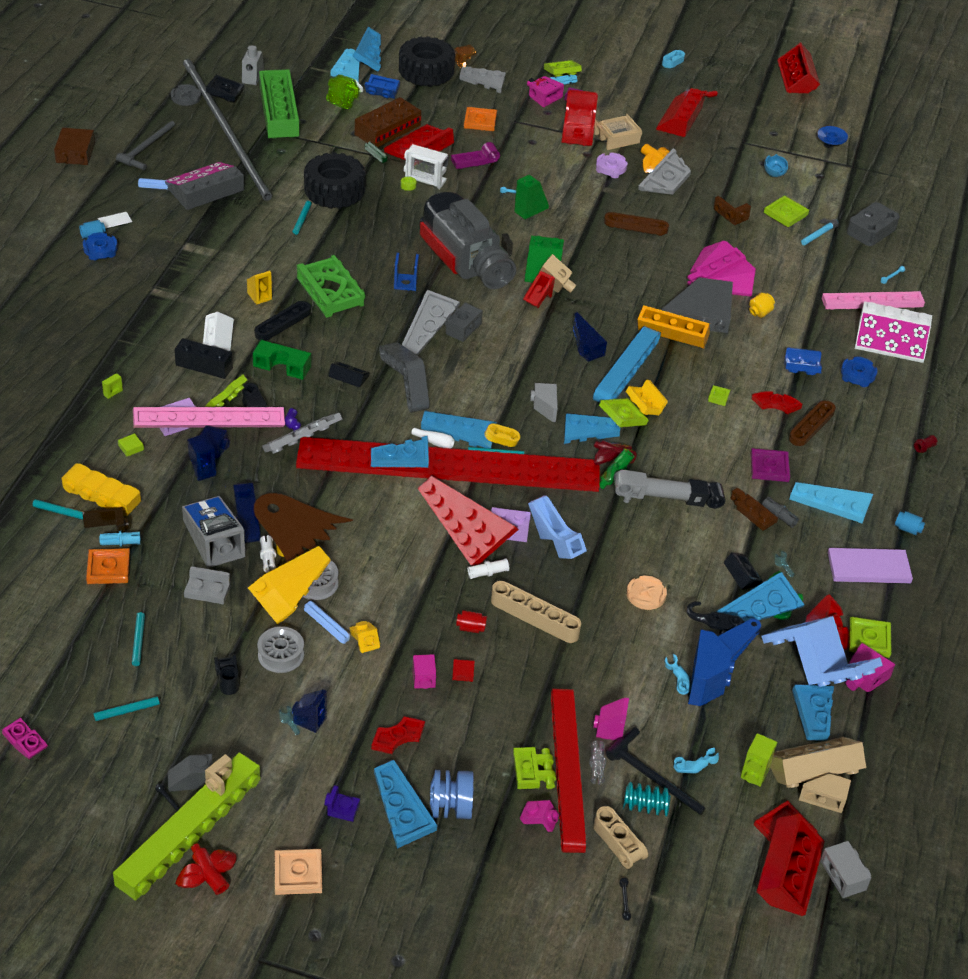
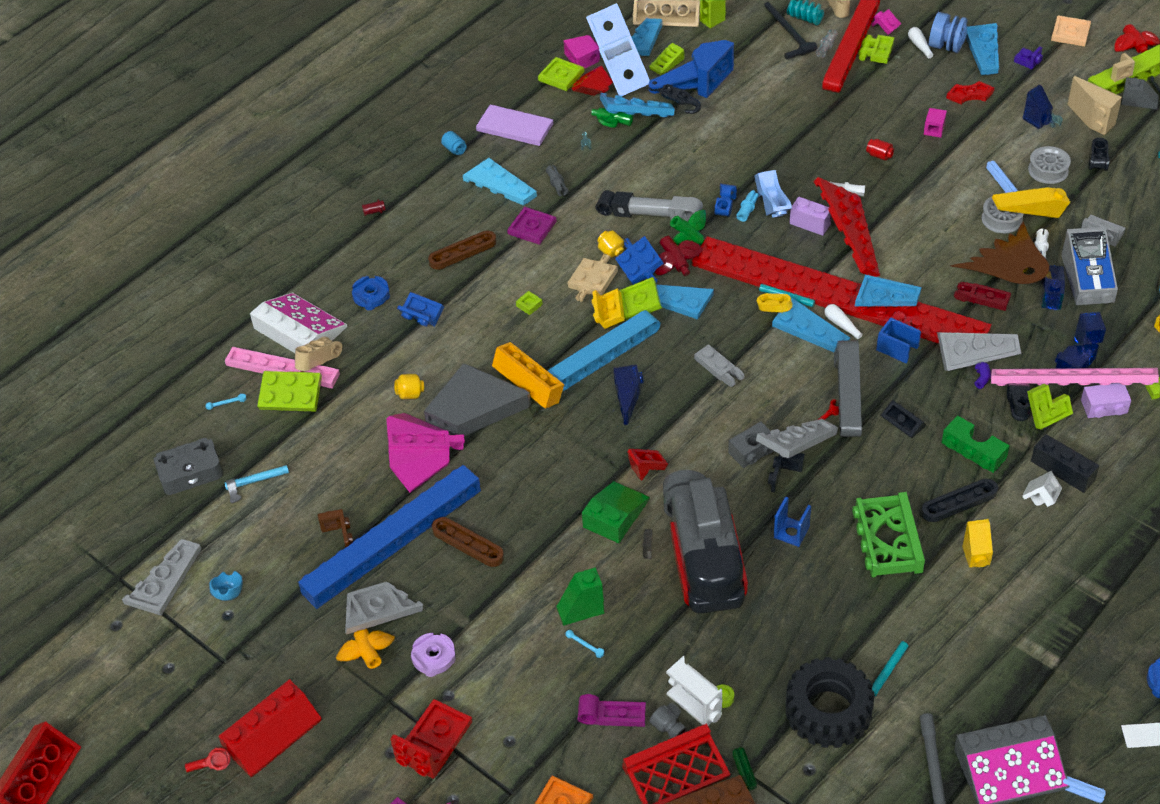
camera: 150 degrees left, 5 degrees up
yellow bracket [349,621,380,653] -> none
red tile [452,659,475,682] -> none
tan beam [491,581,581,643] -> none
light grey slope [530,383,557,422] -> none
tan torso [541,254,577,293] -> none
dark pink slope [593,698,629,741] -> none
tan window [594,114,642,150] -> none
light nougat tile [627,575,667,610] -> none
medium azure arm [665,654,690,695] -> none
medium azure arm [674,748,719,774] -> none
black slope [724,552,763,589] -> none
reddish brown hinge [730,488,778,531] -> none
red tile [751,391,802,414] -> none
lime plate [764,195,809,227] -> none
blue dish [817,126,848,145] -> none
none -> light grey wing [122,539,202,616]
none -> lime plate [257,371,322,412]
none -> tan piece [295,336,343,371]
none -> blue brick [298,465,481,609]
none -> tan plate [568,254,618,302]
none -> yellow head [597,230,625,258]
none -> blue plate [615,236,664,285]
none -> lime slope [649,43,684,76]
none -> light grey hinge [694,344,744,387]
none -> blue leg [714,183,737,217]
none -> medium azure axle [736,190,759,222]
none -> blue piece [876,317,921,363]
none -> white piece [908,27,933,58]
none -> dark red hinge [954,282,1011,311]
none -> tan slope [1068,76,1122,135]

